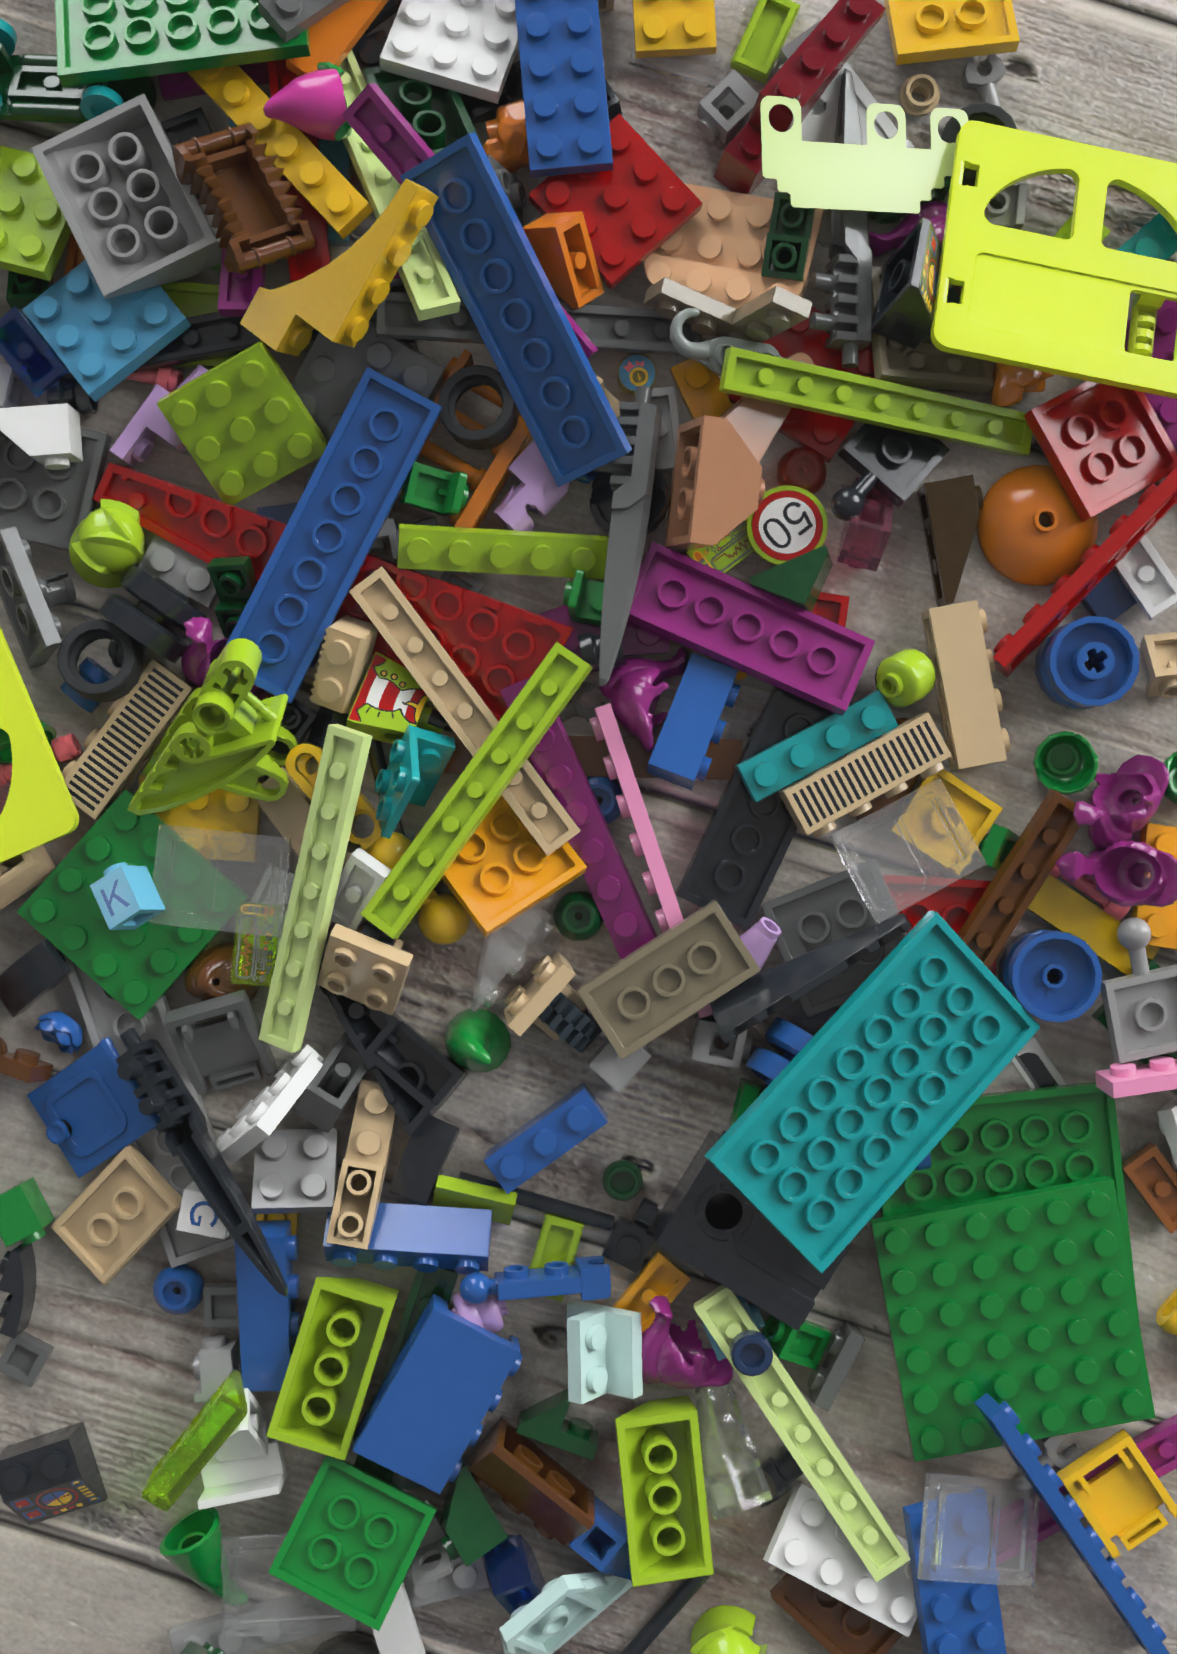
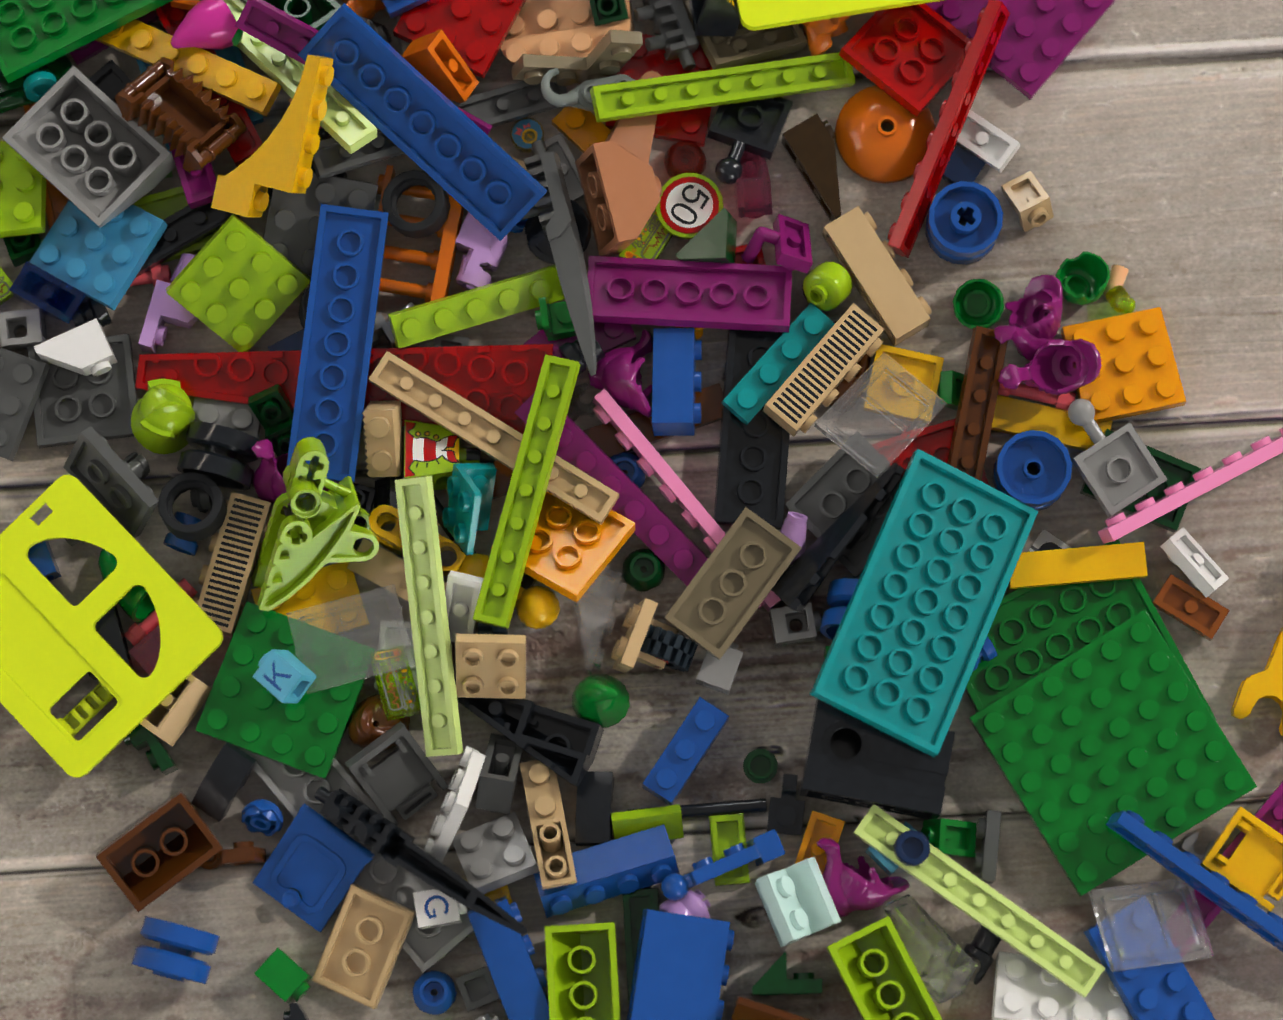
camera: 25 degrees left, 10 degrees down
green bracket [399,462,469,516] -> none
none -> magenta plate [742,214,813,274]
none -> yellow tile [1009,542,1148,590]

